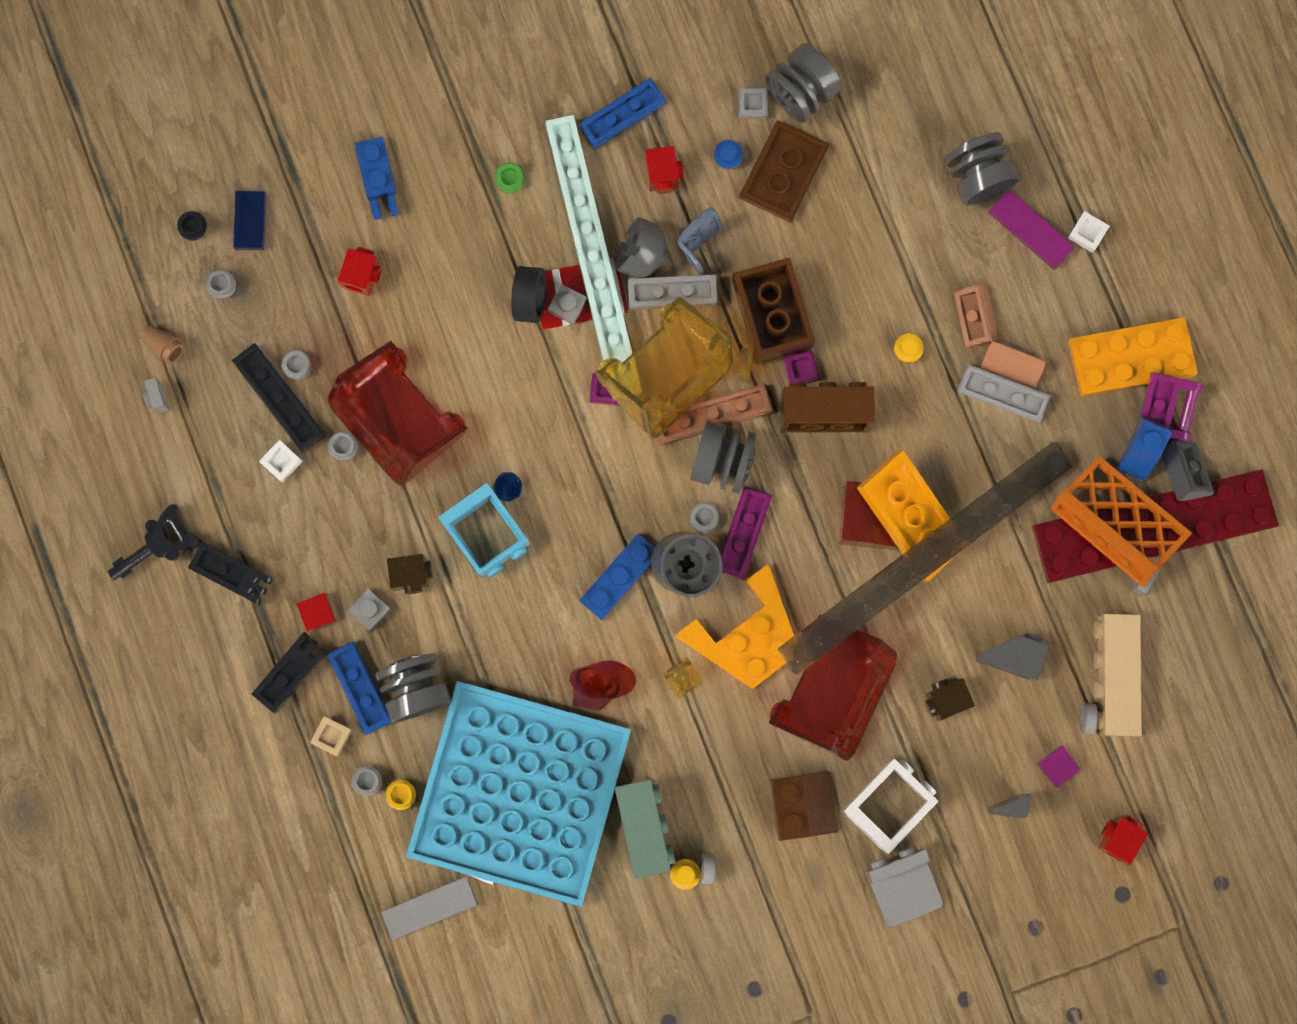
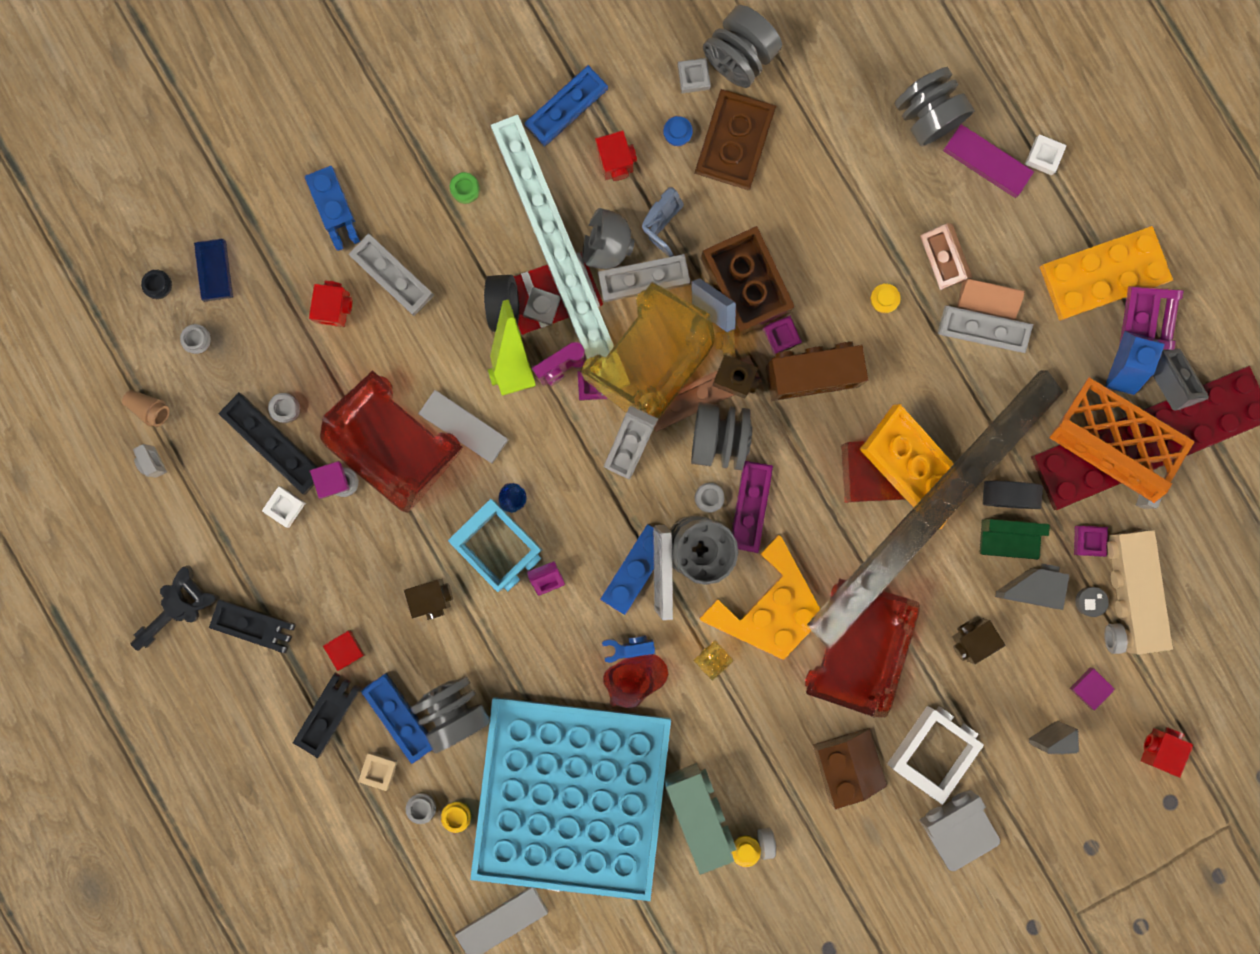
camera: 10 degrees left, 5 degrees up
light grey plate [348,589,391,631] -> none
none -> magenta tile [310,461,350,499]
none -> light grey plate [348,233,434,316]
none -> light grey tile [418,390,509,464]
none -> lime slope [488,299,536,396]
none -> magenta tile [527,561,565,596]
none -> magenta plate [532,342,587,386]
none -> blue plate [602,635,655,663]
none -> light grey tile [604,406,658,480]
none -> light grey tile [653,525,673,620]
none -> sand blue tile [692,279,736,332]
none -> dark brown brick [712,355,760,399]
none -> dark green panel [979,519,1050,560]
none -> black tyre [982,481,1043,509]
none -> magenta tile [1074,526,1108,557]
none -> dark grey tile [1075,587,1109,617]

